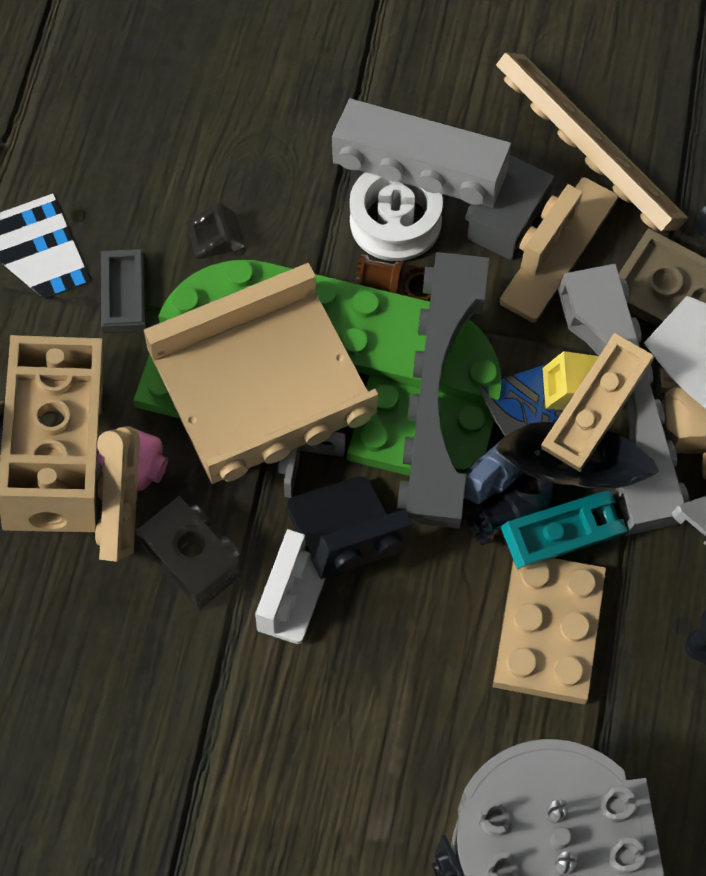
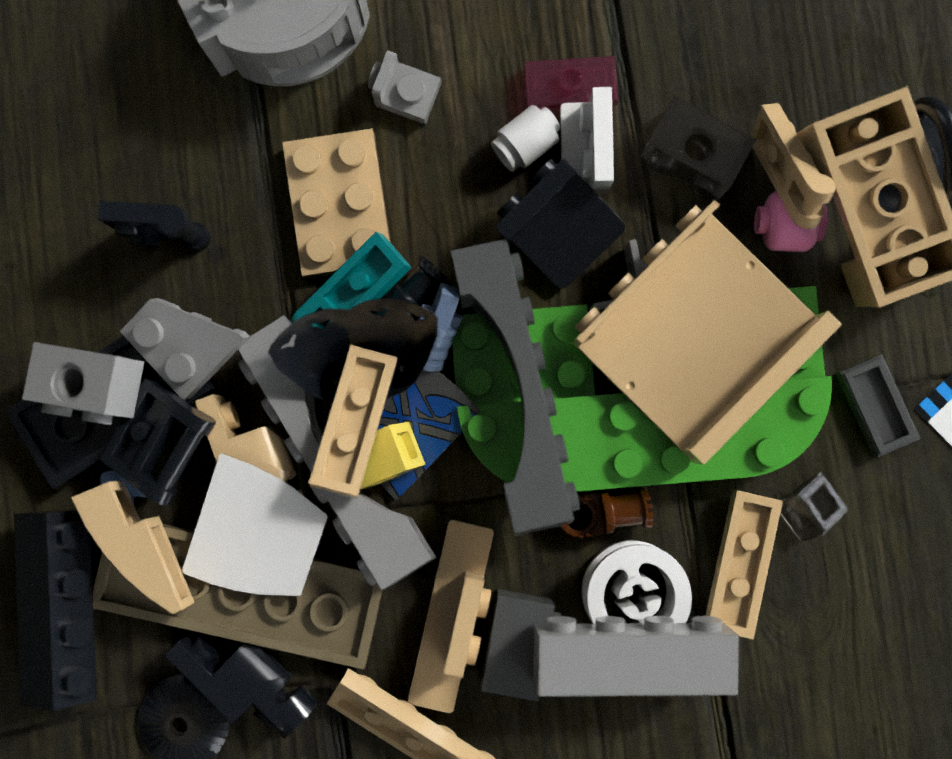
camera: 165 degrees right, 20 degrees up
none -> light grey bracket [368,50,441,125]
none -> white brick [491,105,561,172]
none -> clear pink plate [524,56,618,110]
none -> tan plate [705,490,783,639]

